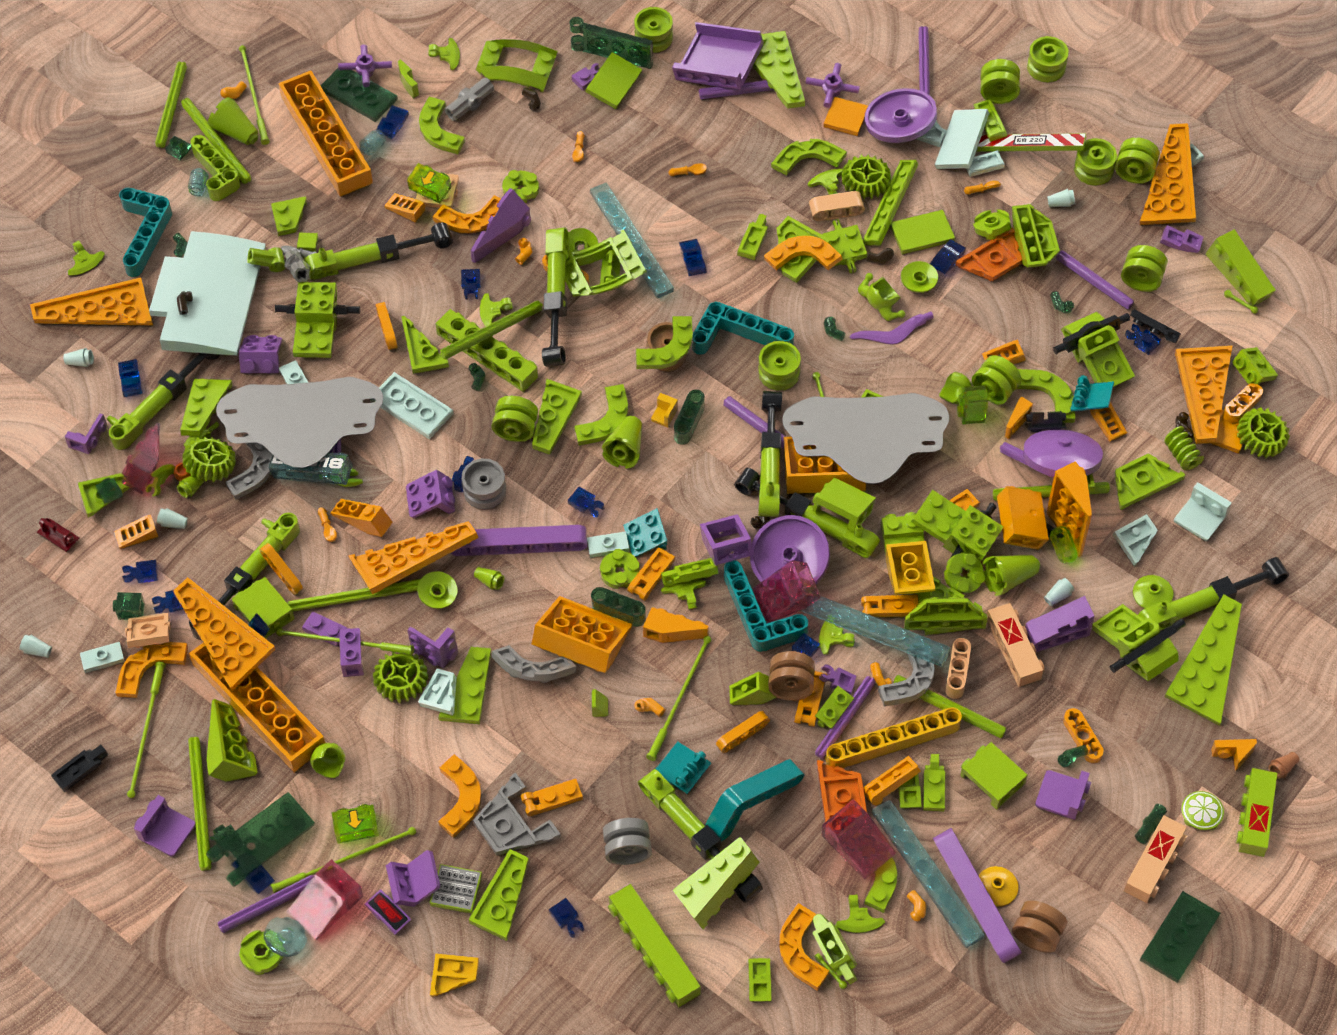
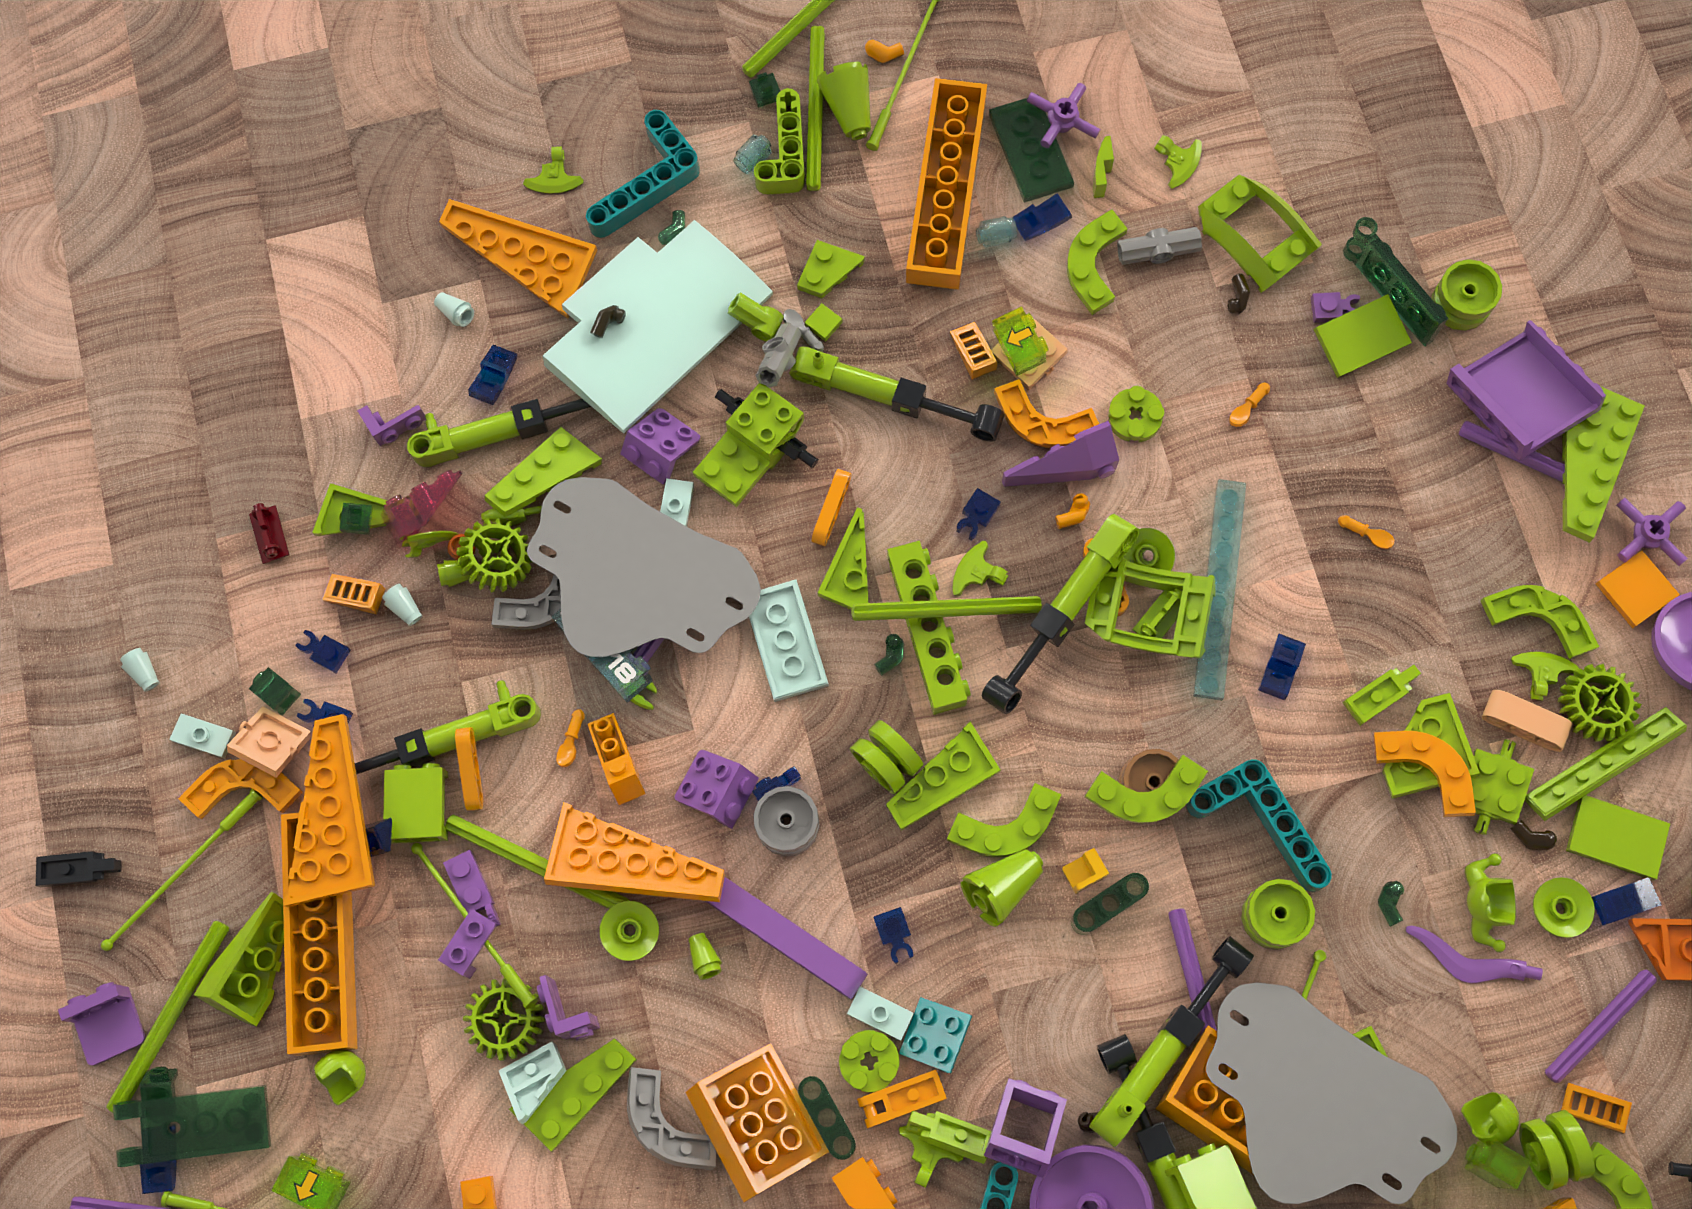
camera: 40 degrees right, 15 degrees up
none -> medium lavender axle [1545,970,1657,1083]

